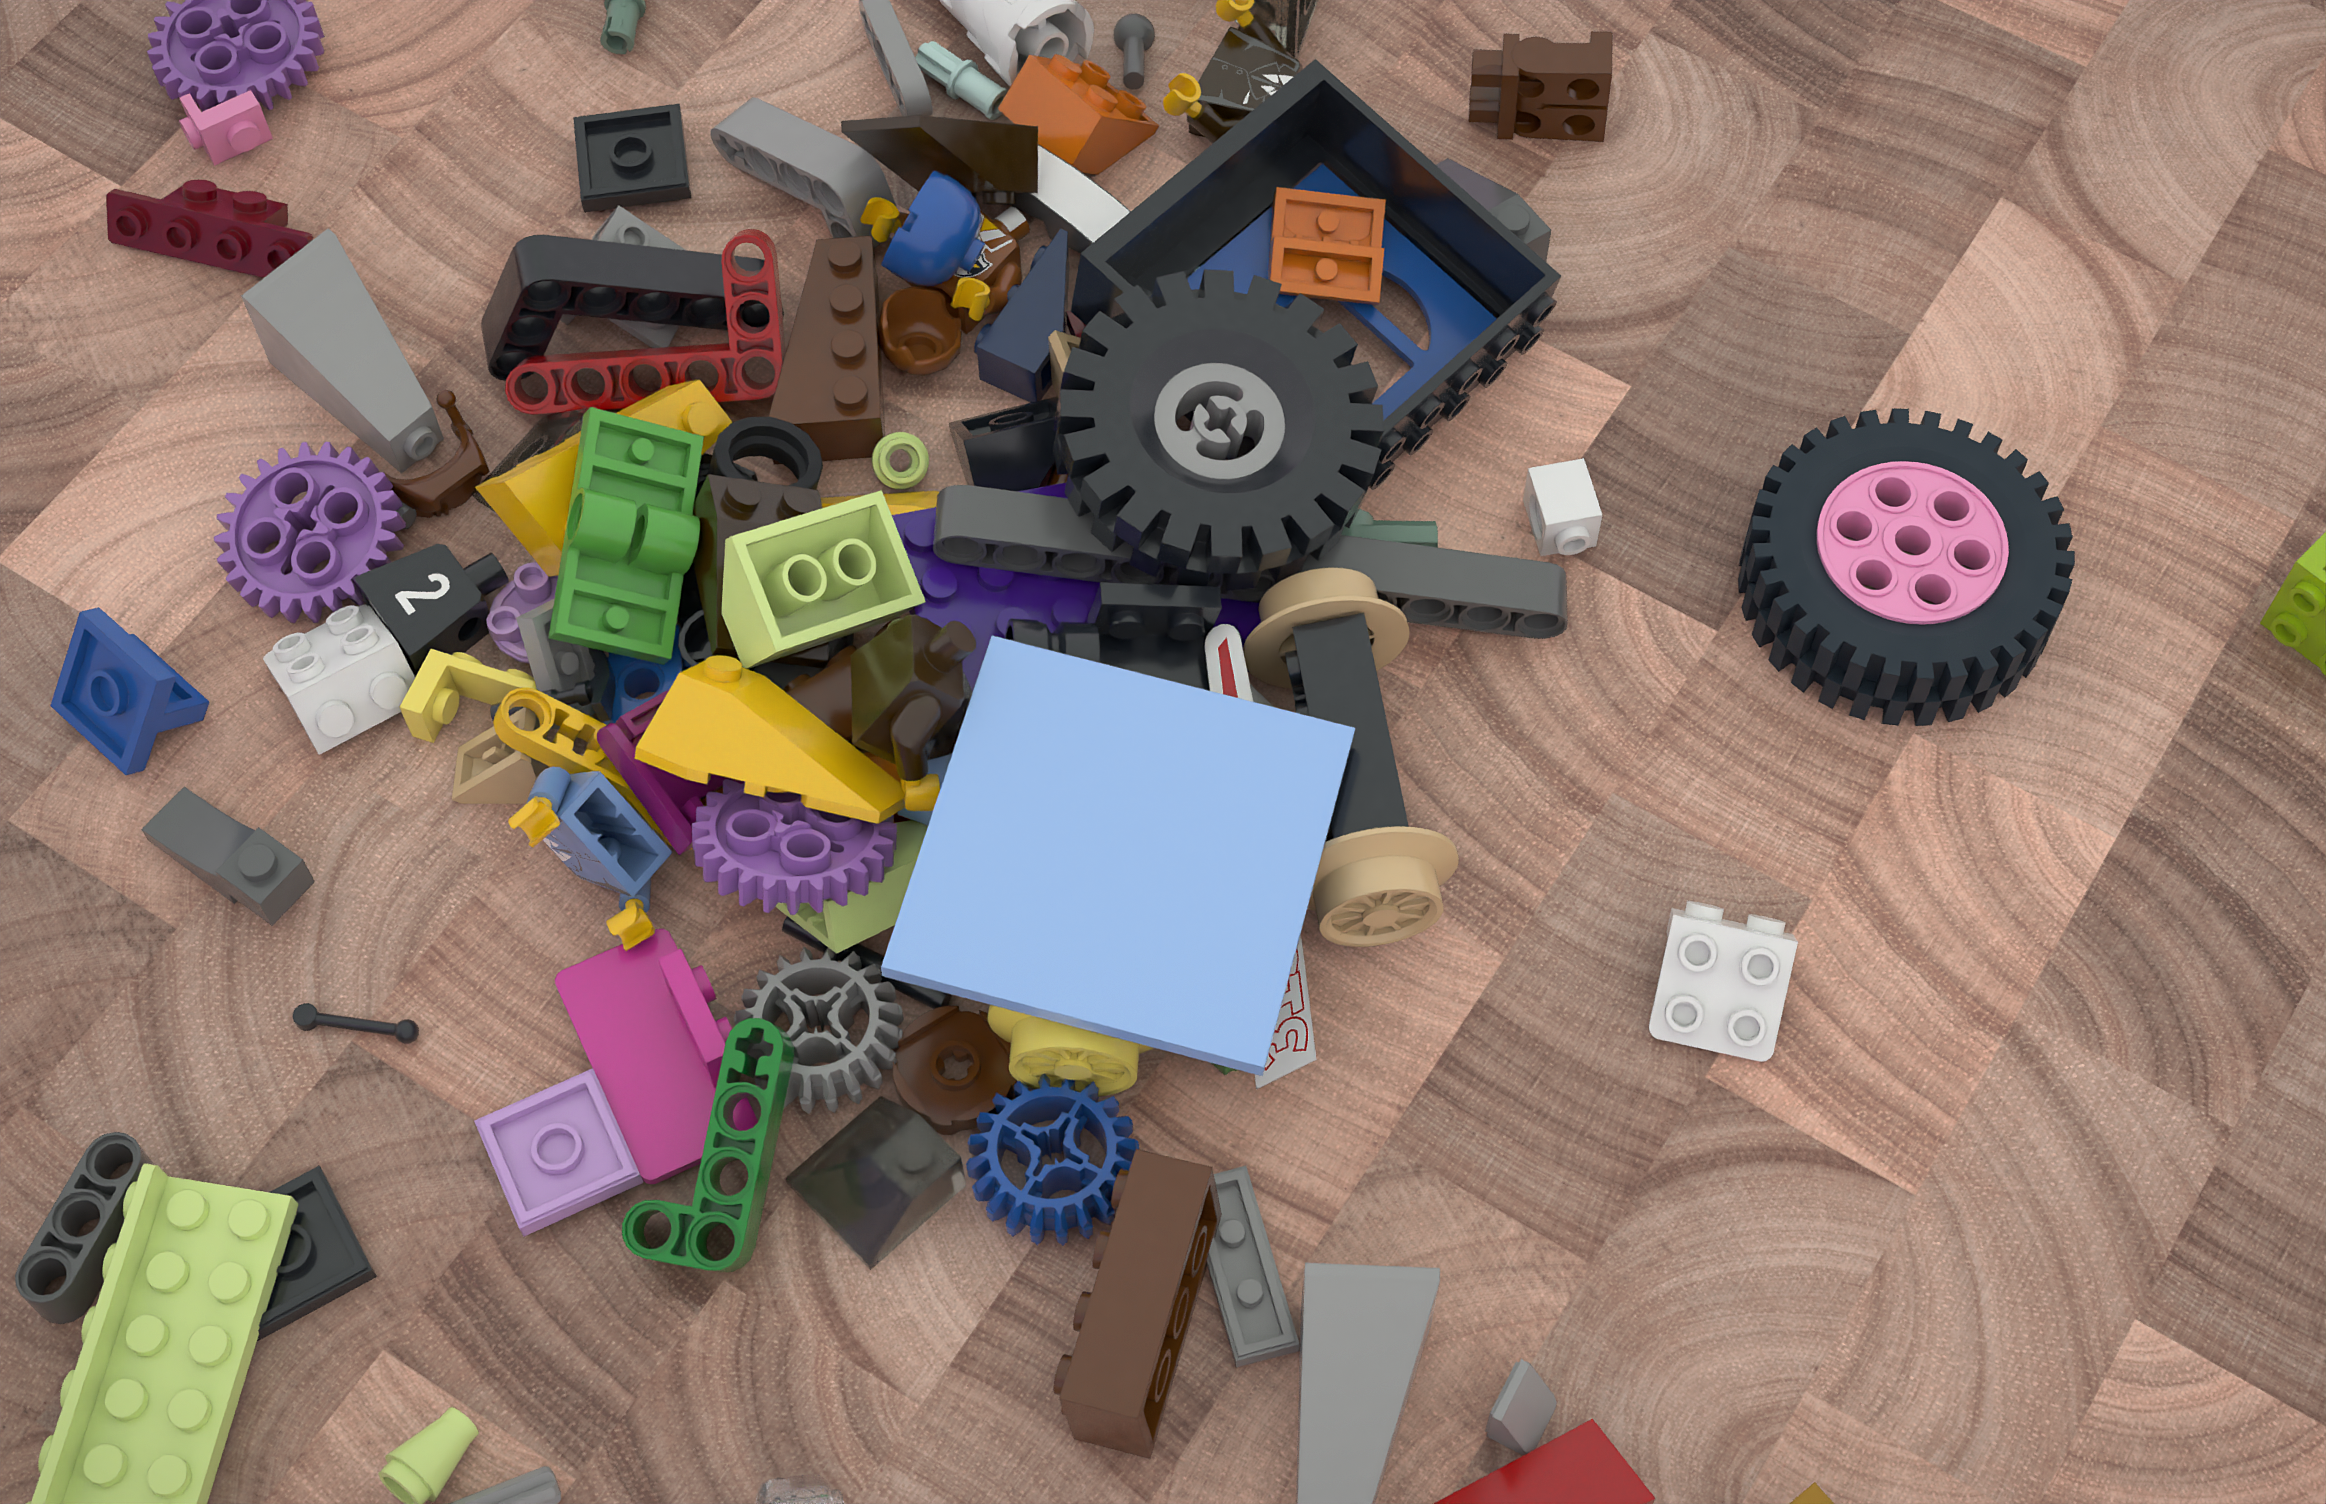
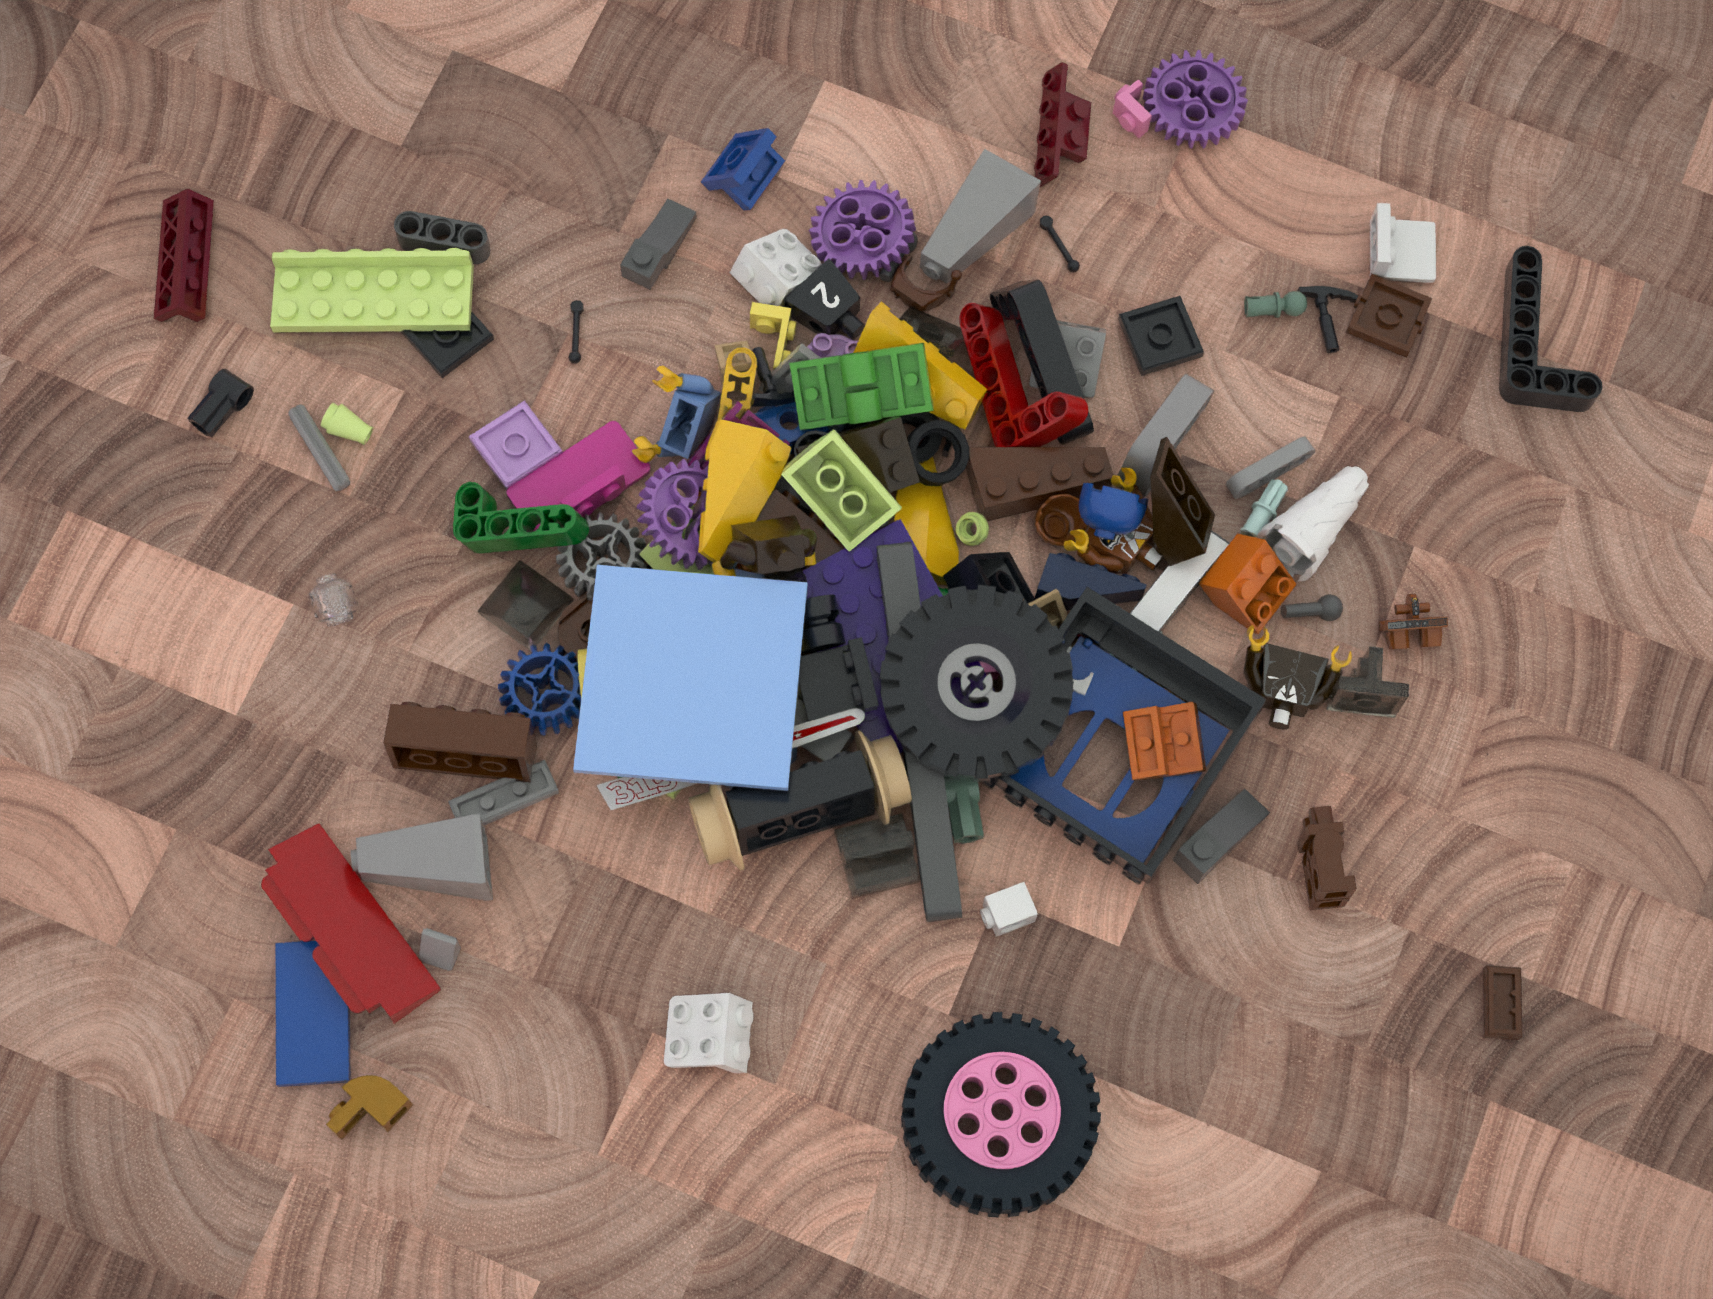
camera: 75 degrees right, 10 degrees up
none -> clear smoke bracket [835,814,920,899]
none -> black hinge [1040,216,1080,273]

